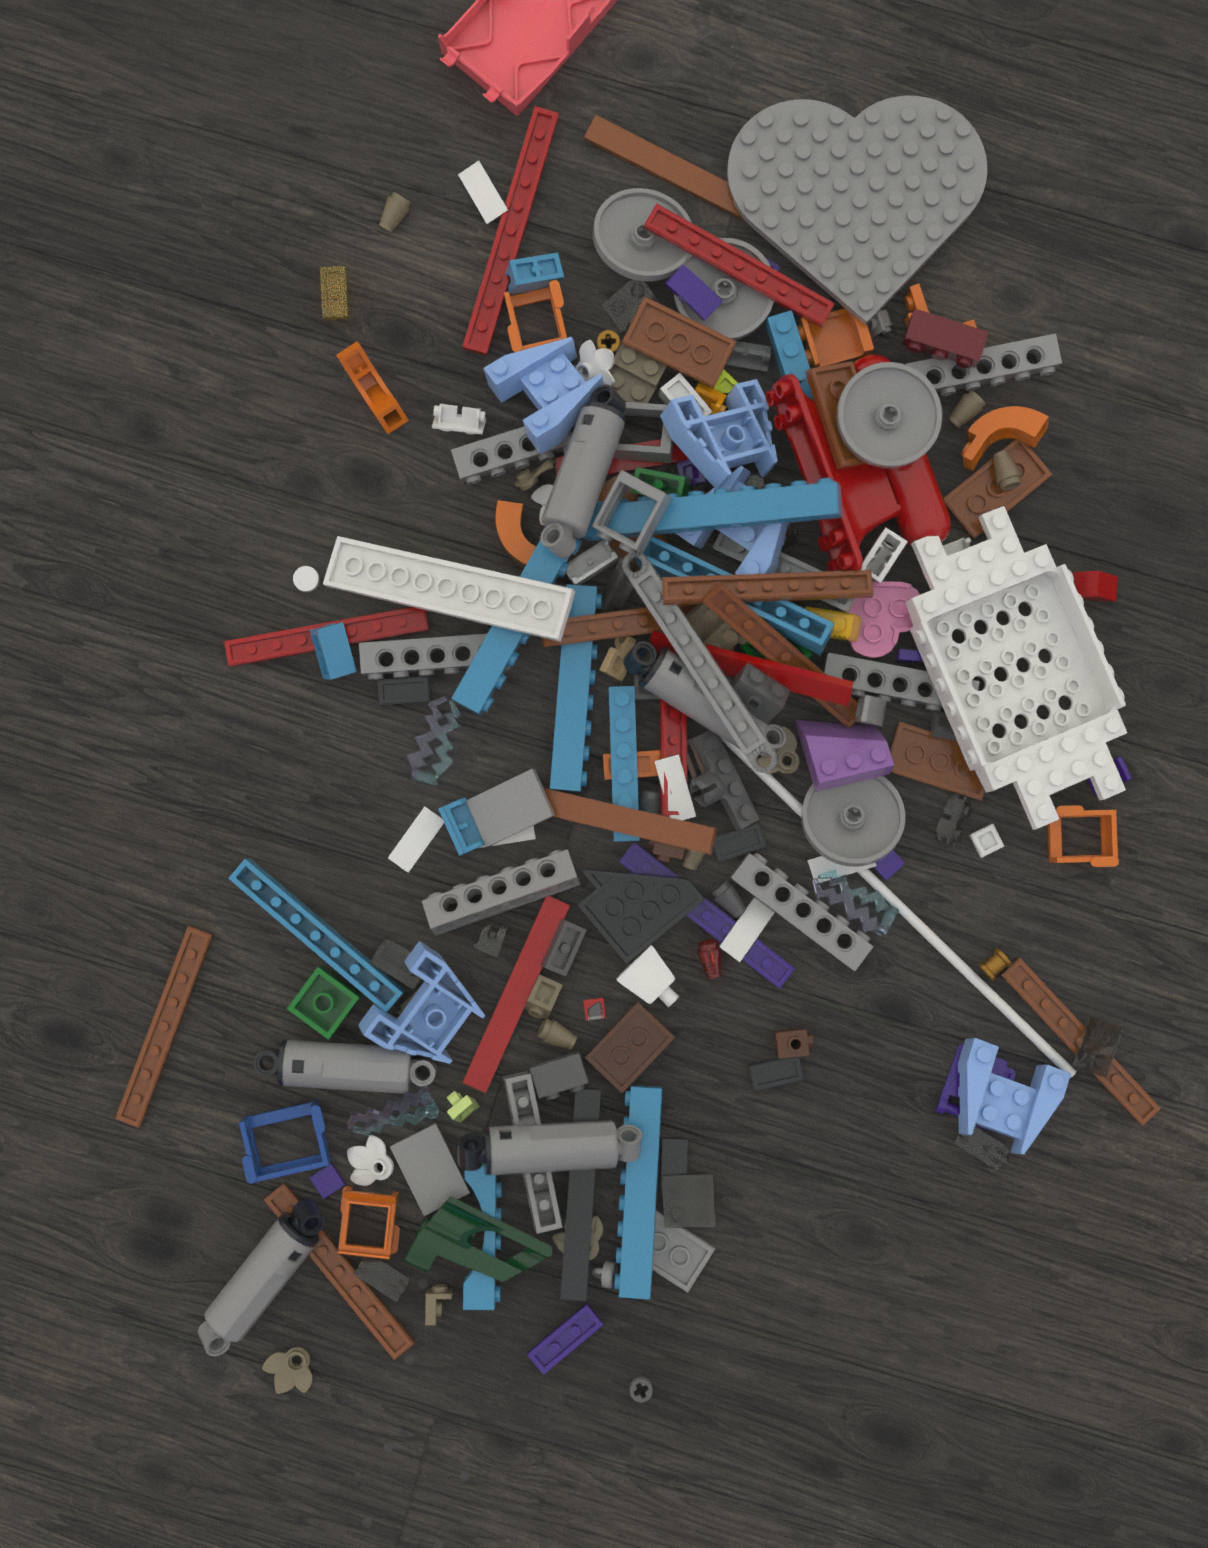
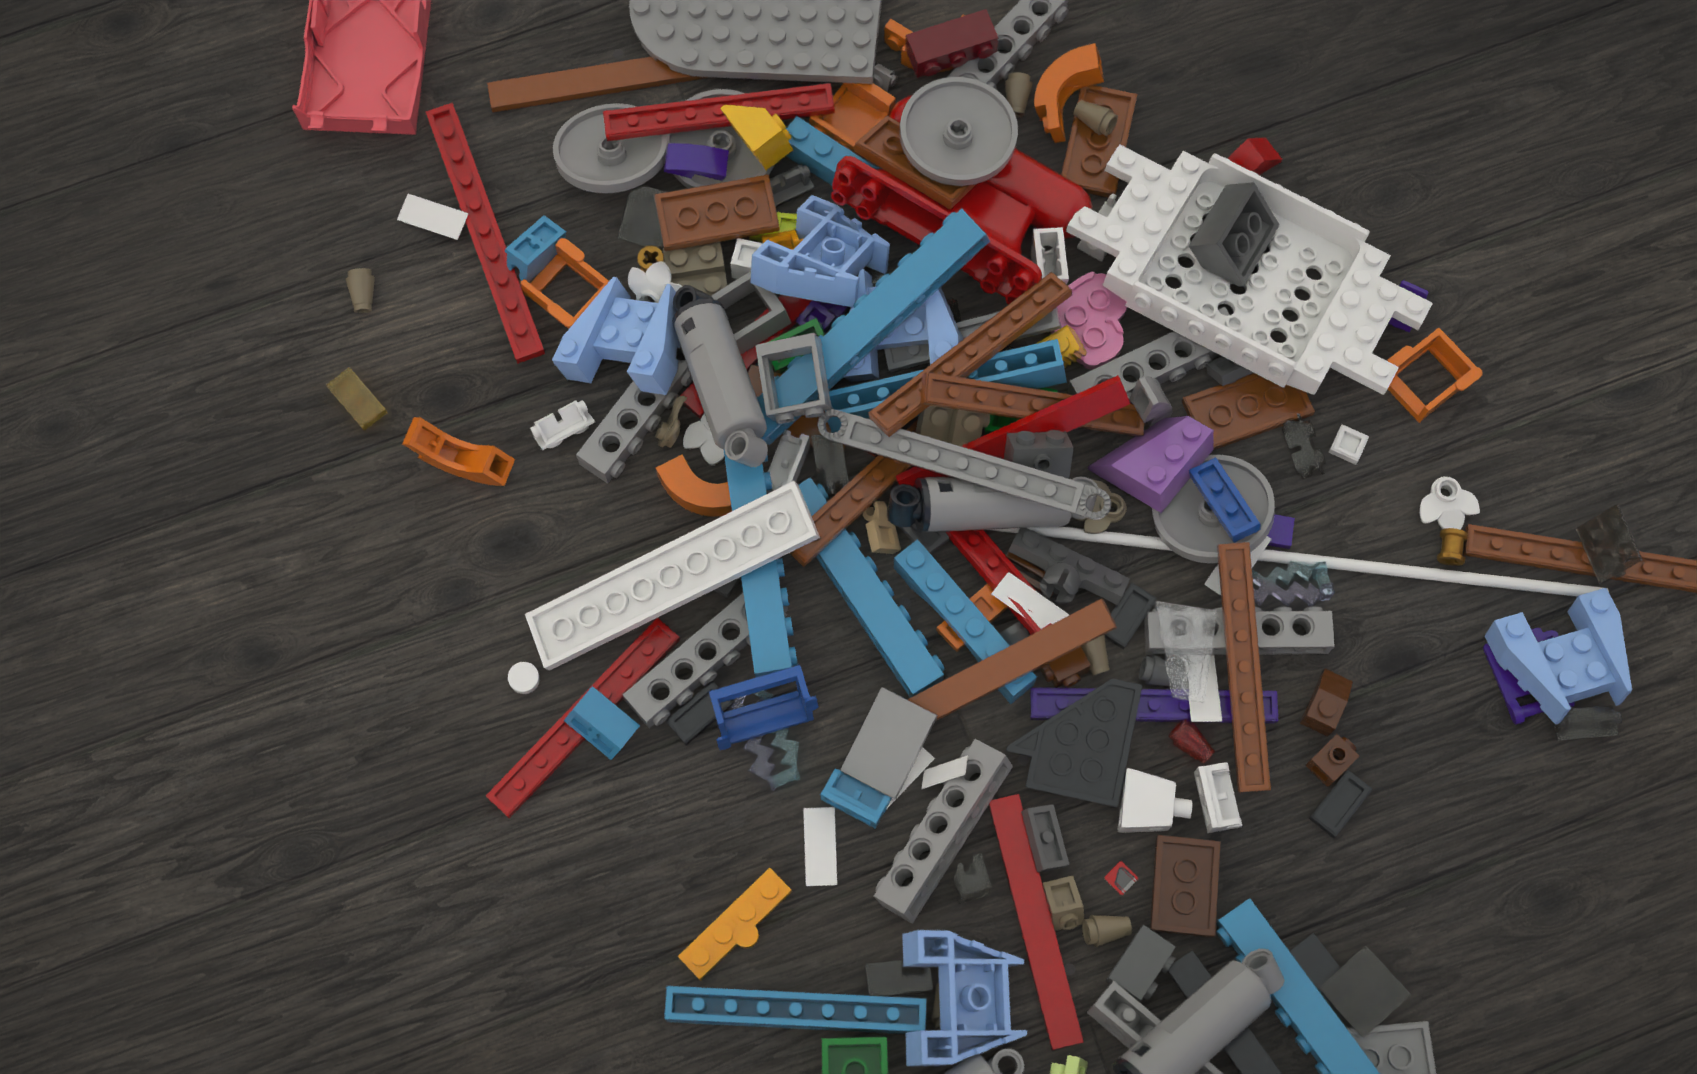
camera: 40 degrees left, 15 degrees down
dark purple tile [895,649,923,664] -> none
none -> light orange hinge [678,868,792,981]
none -> blue piece [709,665,818,750]
none -> yellow slope [720,105,794,171]
none -> white sticker [921,755,968,789]
none -> clear wing [1154,601,1217,703]
none -> dark grey slope [1189,182,1280,287]
none -> blue plate [1189,457,1261,543]
none -> white hinge [1194,763,1242,833]
none -> dark orange tile [1217,542,1271,792]
none -> reddish brown slope [1300,669,1353,737]
none -> white plate [1419,477,1480,530]

